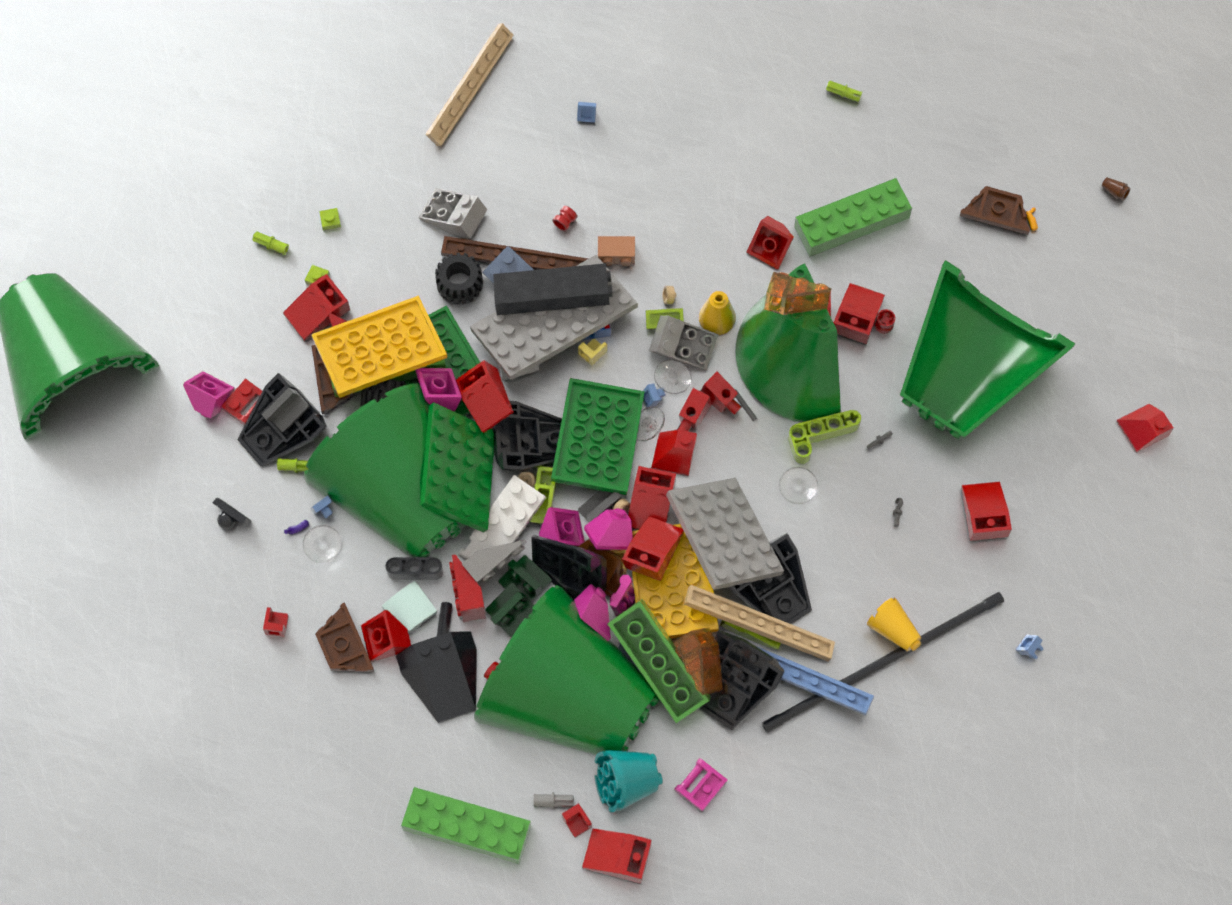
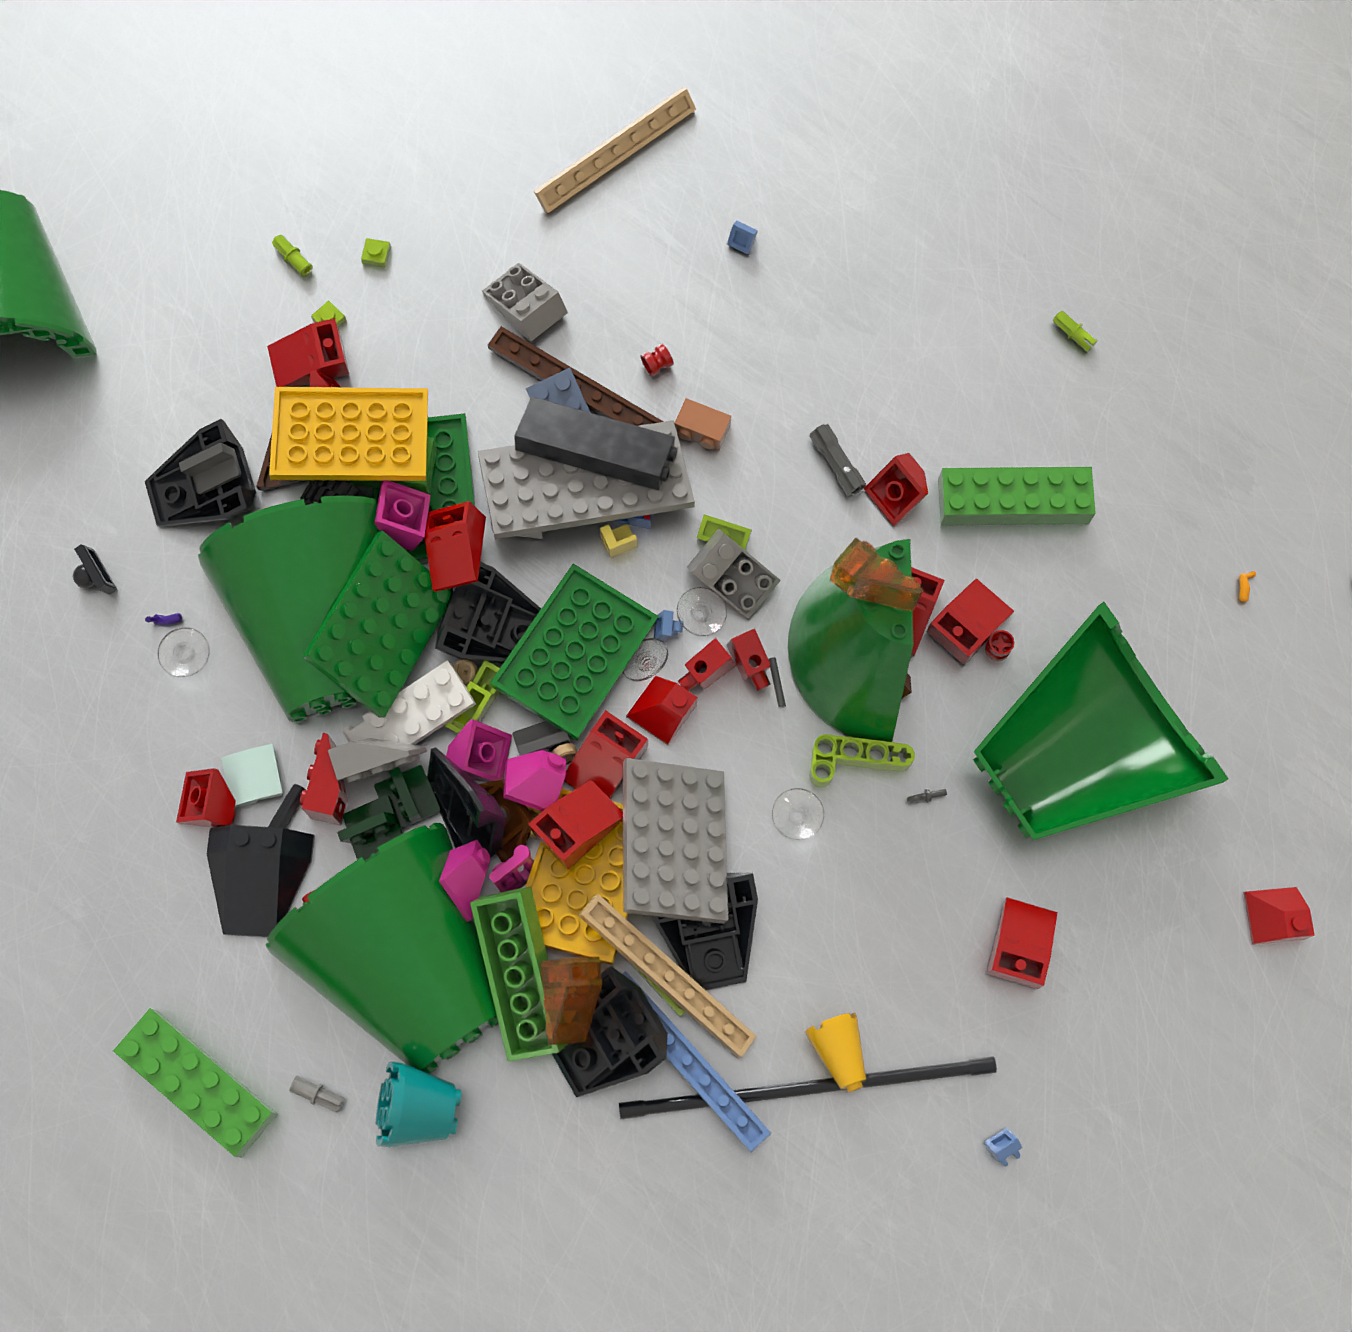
camera: 20 degrees right, 5 degrees up
dark pink slope [183,371,235,419] -> none
red plate [221,378,262,425] -> none
red panel [263,607,289,637] -> none
lime axle [277,458,309,473] -> none
medium blue tile [311,496,333,518] -> none
reddish brown wing [315,602,374,672] -> none
black beam [385,557,443,580] -> none
black tyre [435,252,483,304] -> none
red panel [562,803,592,838] -> none
red slope [582,828,652,884] -> none
tan tile [662,286,676,304] -> none
dark pink plate [674,758,728,812] -> none
yellow cone [699,291,736,335] -> none
dark grey hand [893,498,903,526] -> none
reddish brown wing [959,186,1030,235] -> none
none -> dark grey axle [809,424,866,497]

